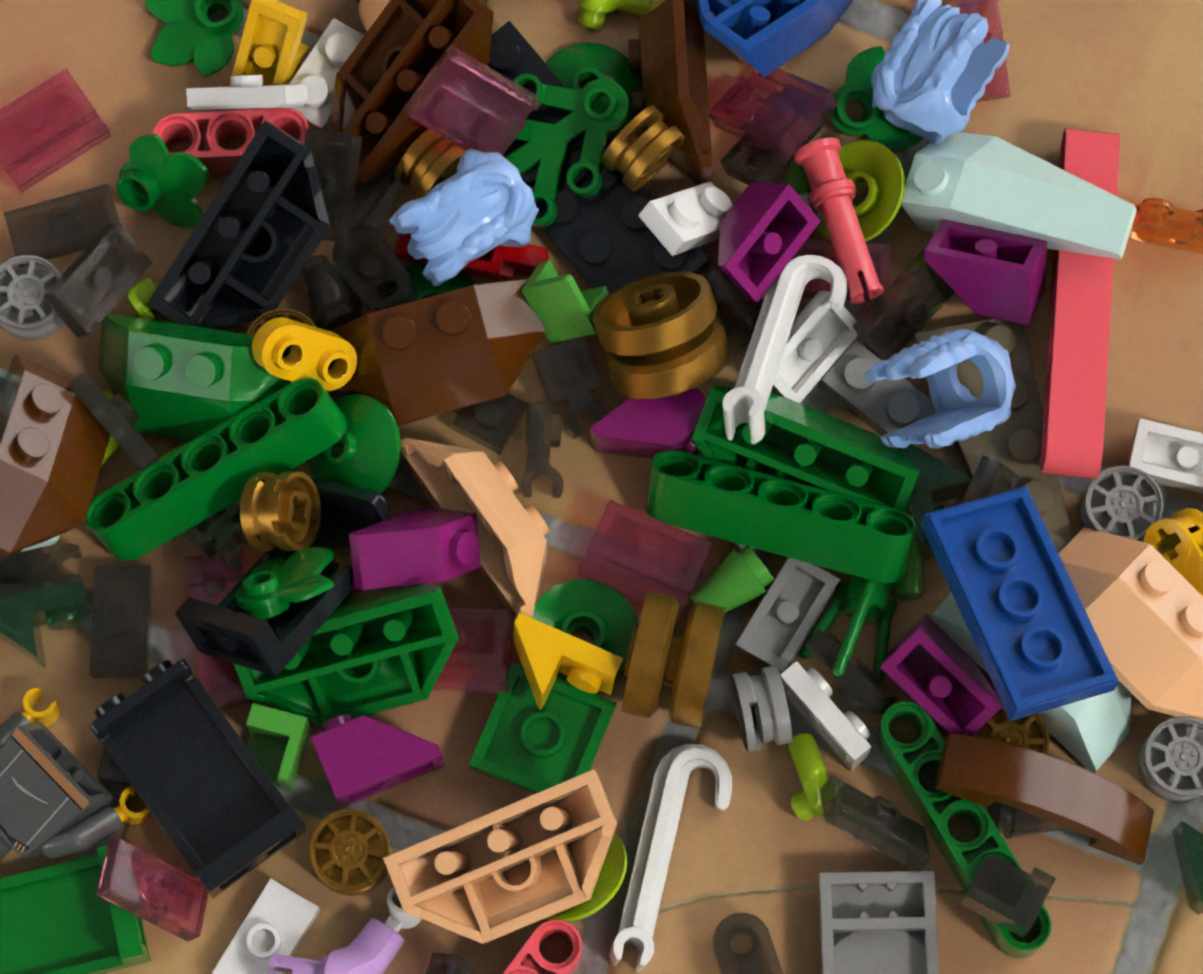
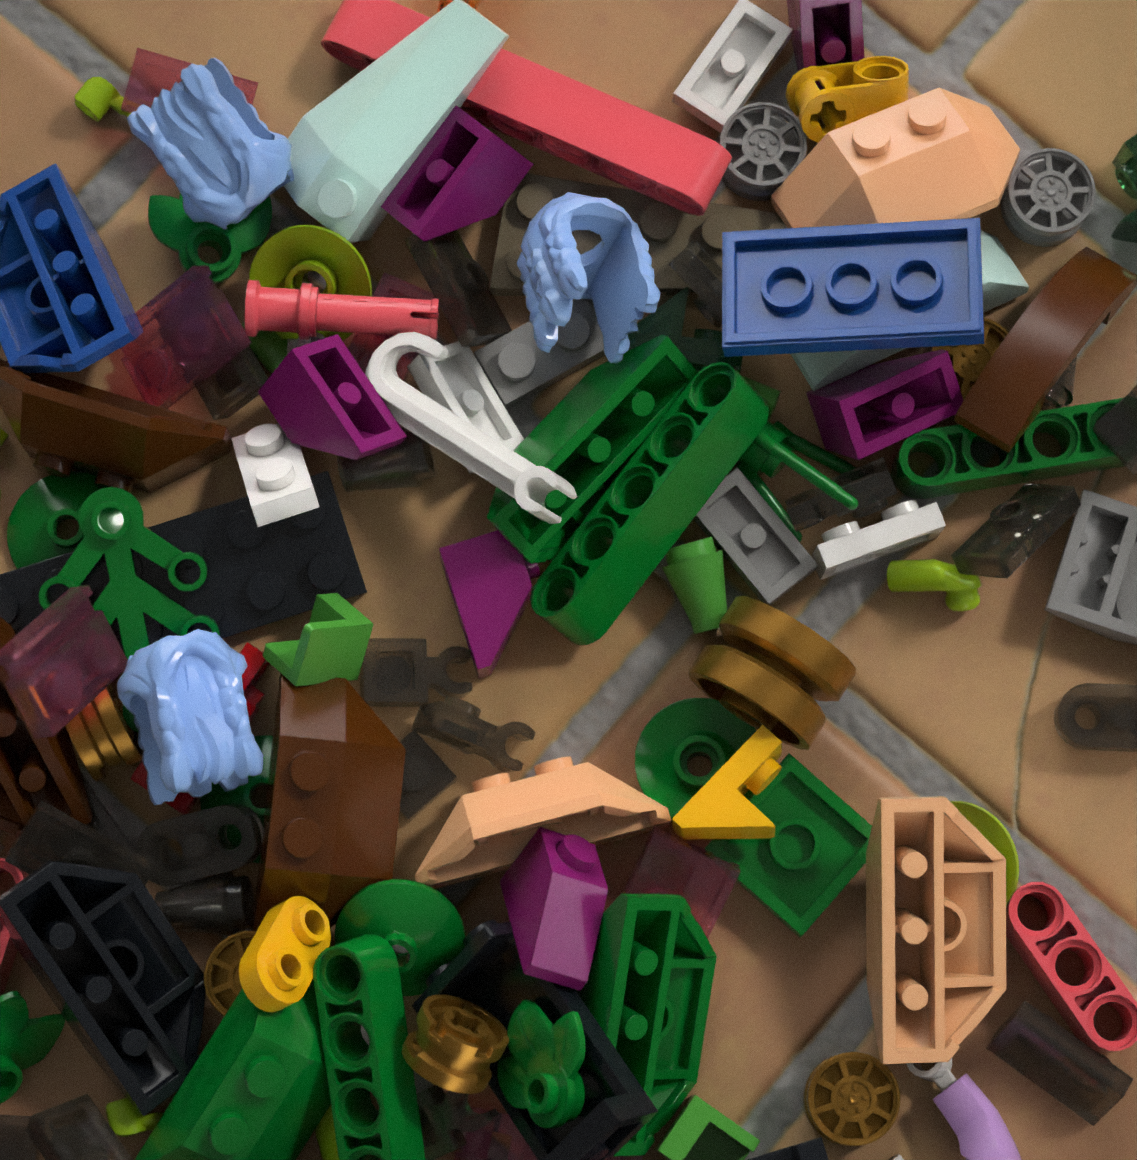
camera: 75 degrees left, 5 degrees up
magenta slope [311,714,445,809] -> none
clear pink plate [577,499,712,619] -> none
pearl gold wheel [592,272,730,399] -> none
pearl gold wheel [601,105,685,192] -> none
white piece [609,744,732,973] -> none
light grey wheel [731,665,792,752] -> none

